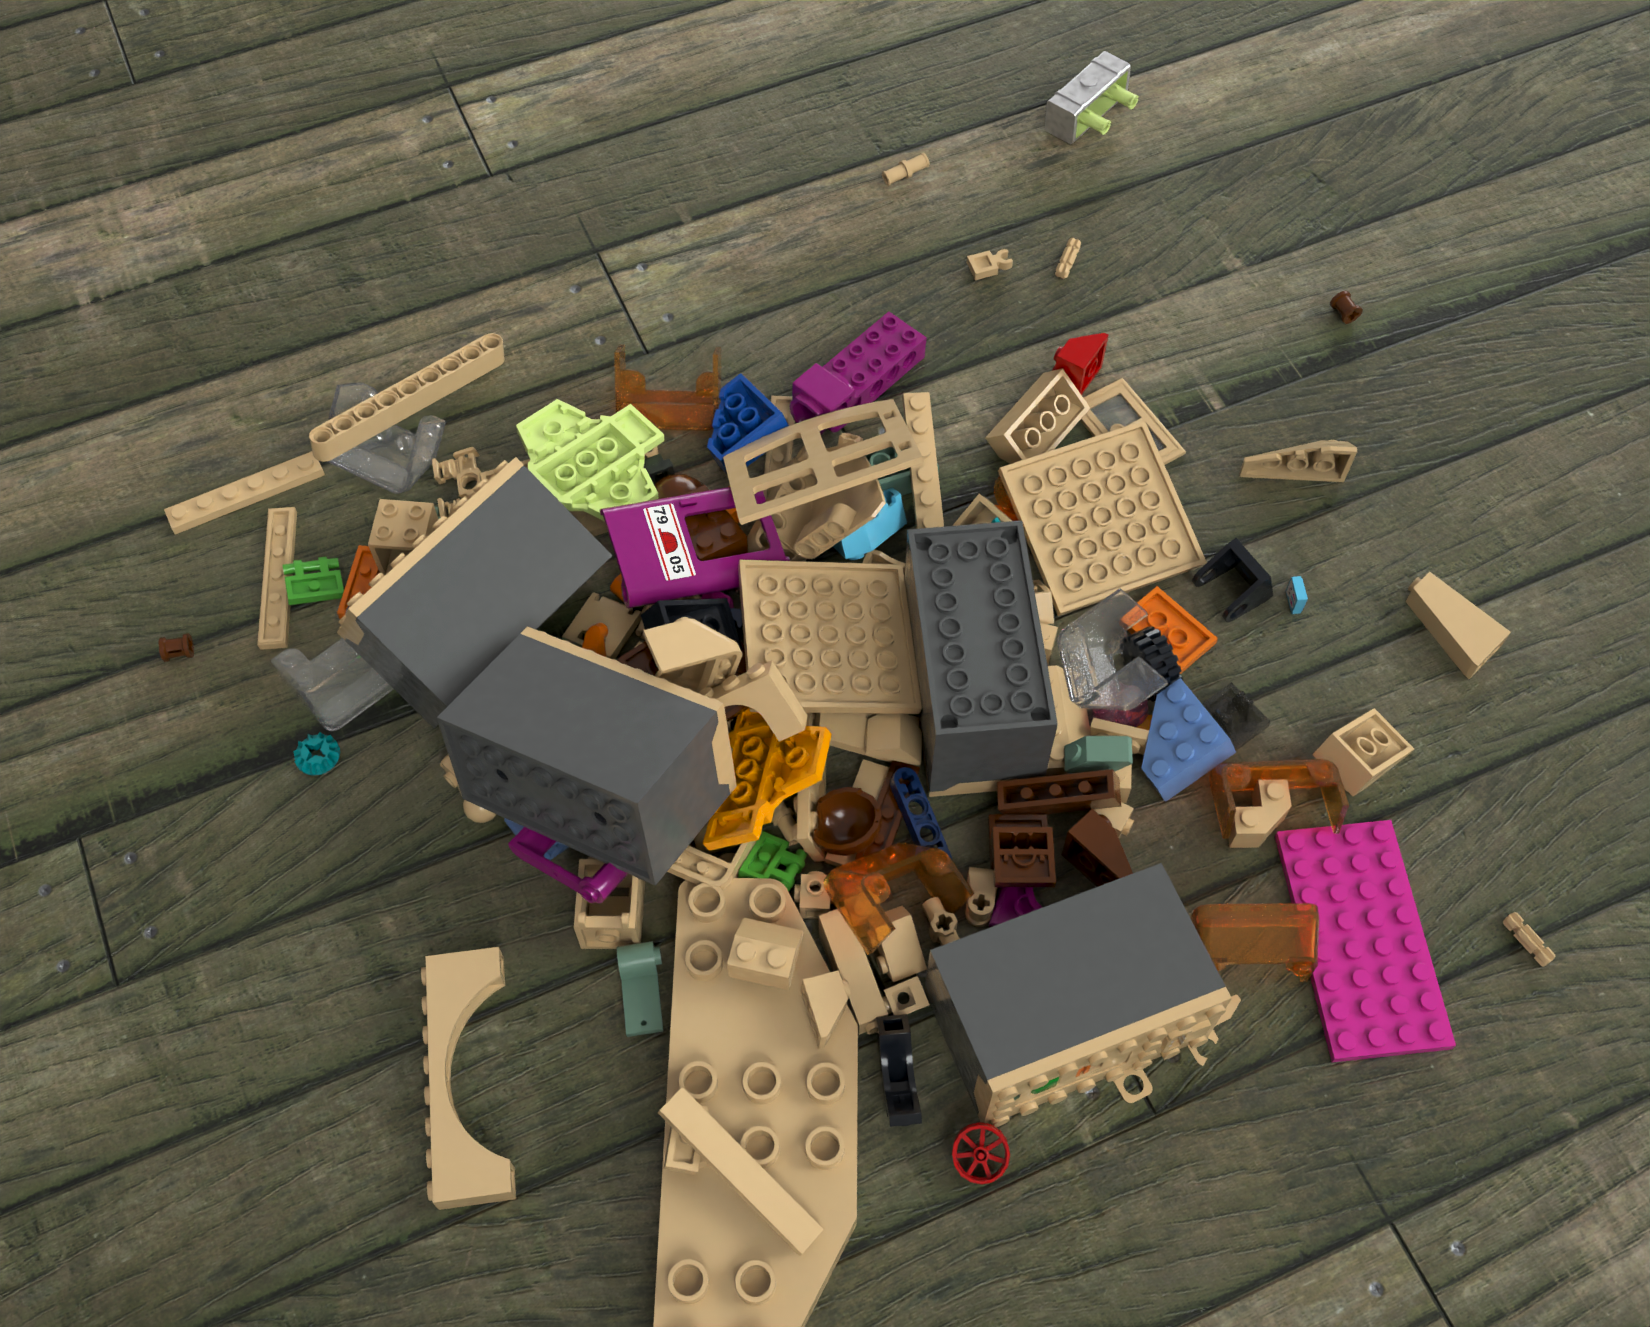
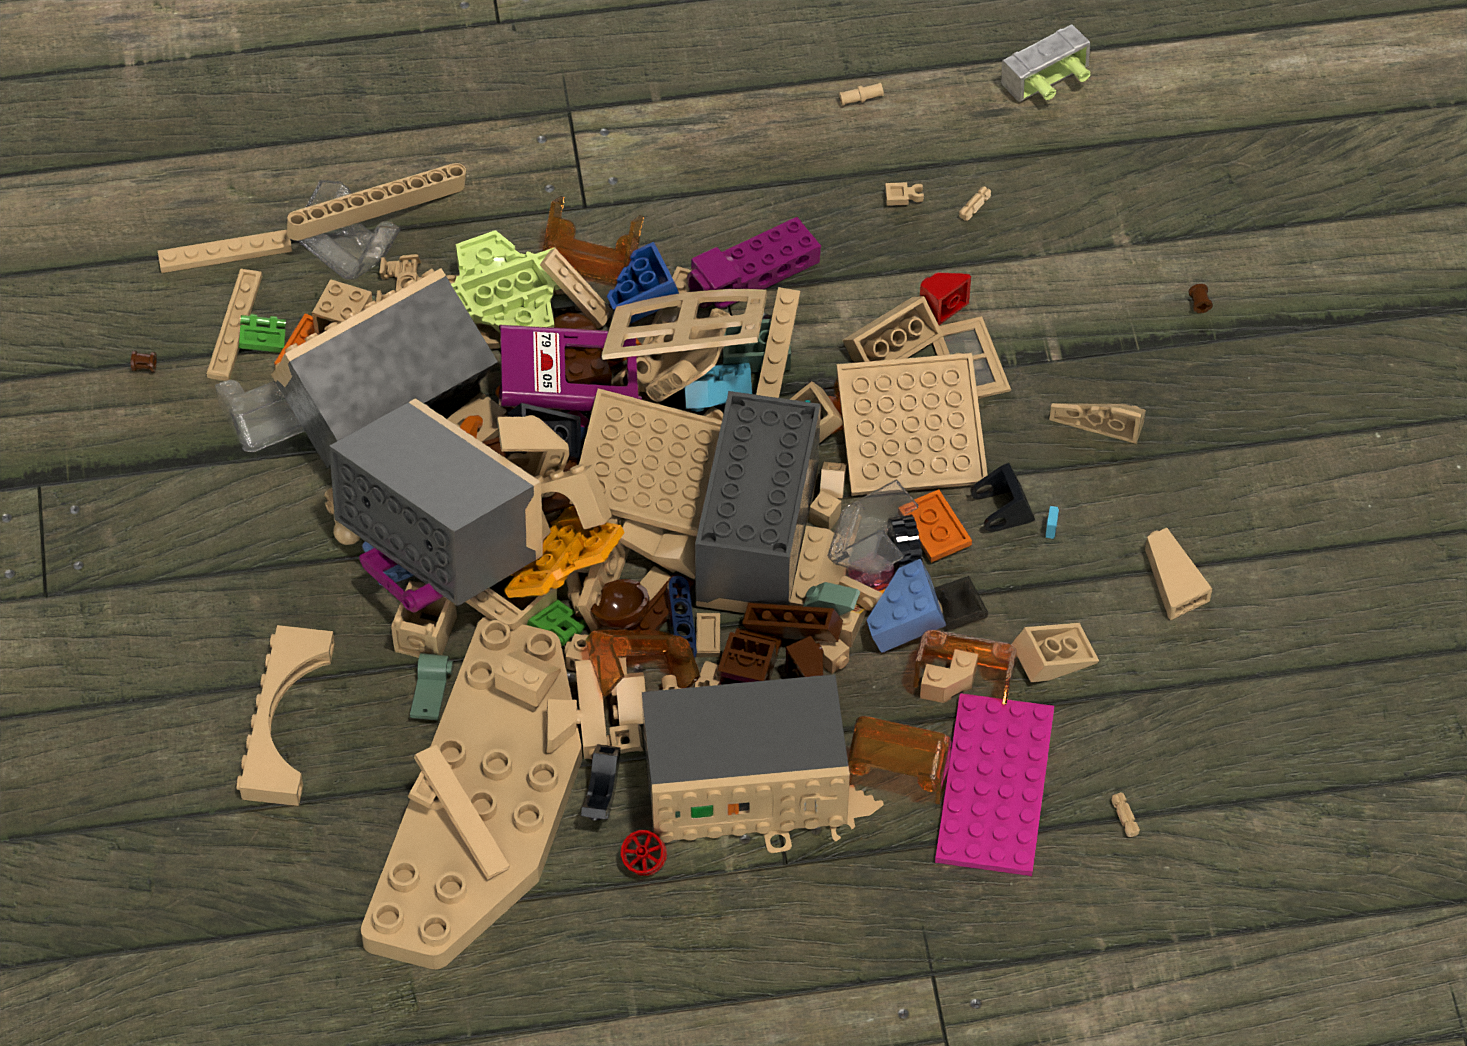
camera: 15 degrees right, 5 degrees down
teal gear [293,732,340,775] -> none
none -> tan plate [540,248,614,328]
none -> tan tile [696,613,720,657]

